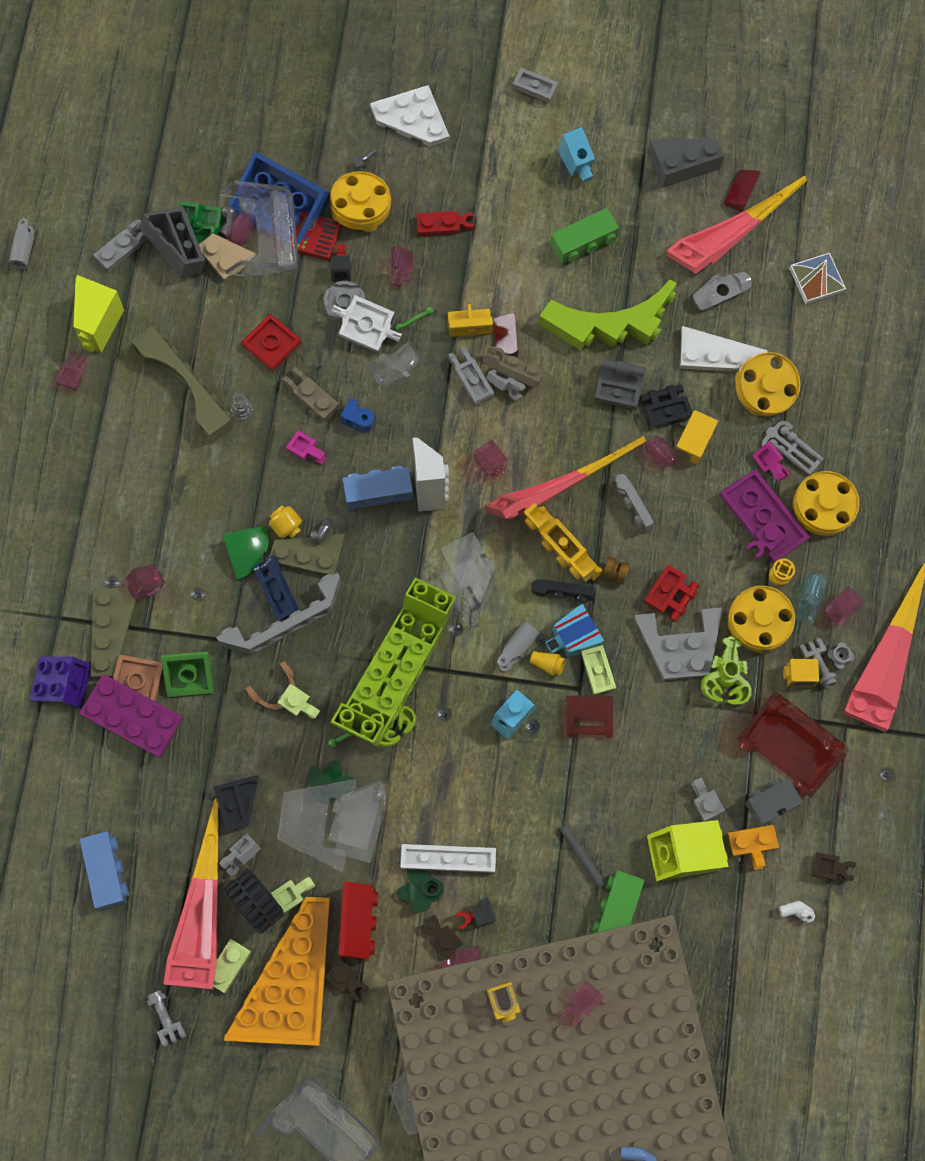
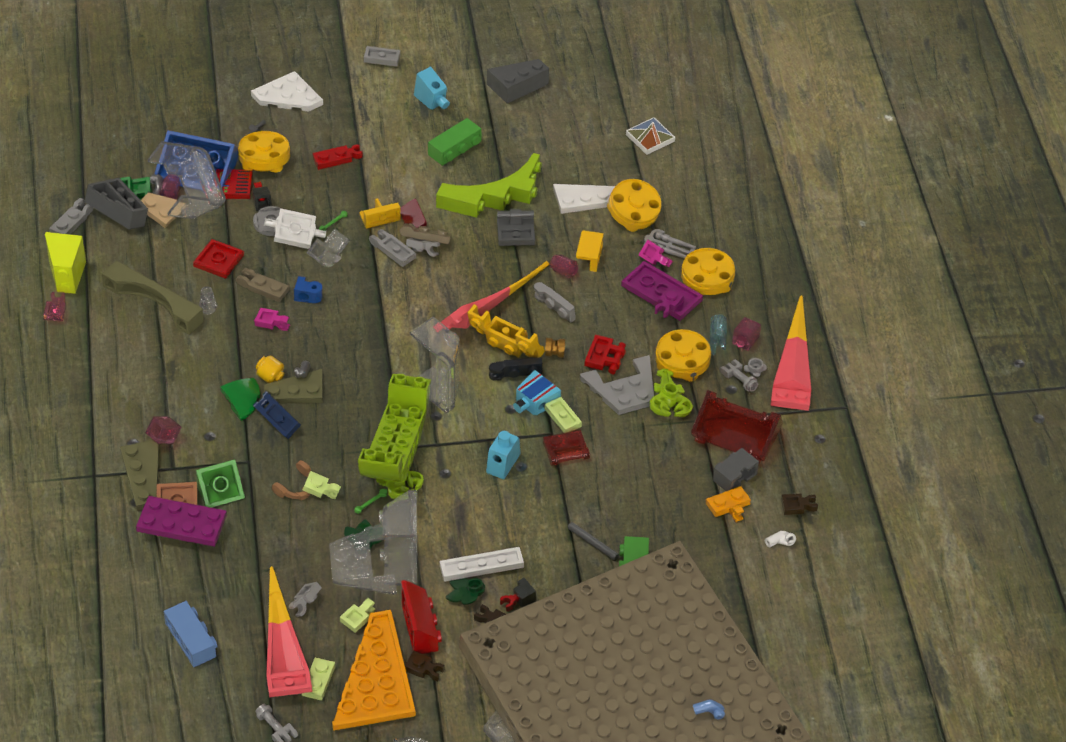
camera: 15 degrees left, 25 degrees down
dark purple bracket [30,656,91,709] -> none
black wing [214,775,259,833] -> none
light grey slope [217,573,341,655] -> none
black tyre [224,869,284,934] -> none
medium blue brick [342,466,413,510] -> none
clear pink plate [391,245,413,287] -> none
white slope [413,438,449,512] -> none
clear pink brick [474,440,508,479] -> none
brick [486,981,521,1023] -> none
light grey piece [498,622,539,672] -> none
yellow cone [530,651,565,676] -> none
clear pink plate [561,980,604,1027] -> none
black plate [640,384,693,429] -> none
neon yellow slope [647,820,729,882] -> none
coral plate [666,176,807,274] -> none
light grey plate [691,778,725,822] -> none
light grey piece [692,272,752,311] -> none
dark red slope [724,170,761,212] -> none
yellow wheel [769,559,795,586] -> none
yellow brick [783,659,819,687] -> none

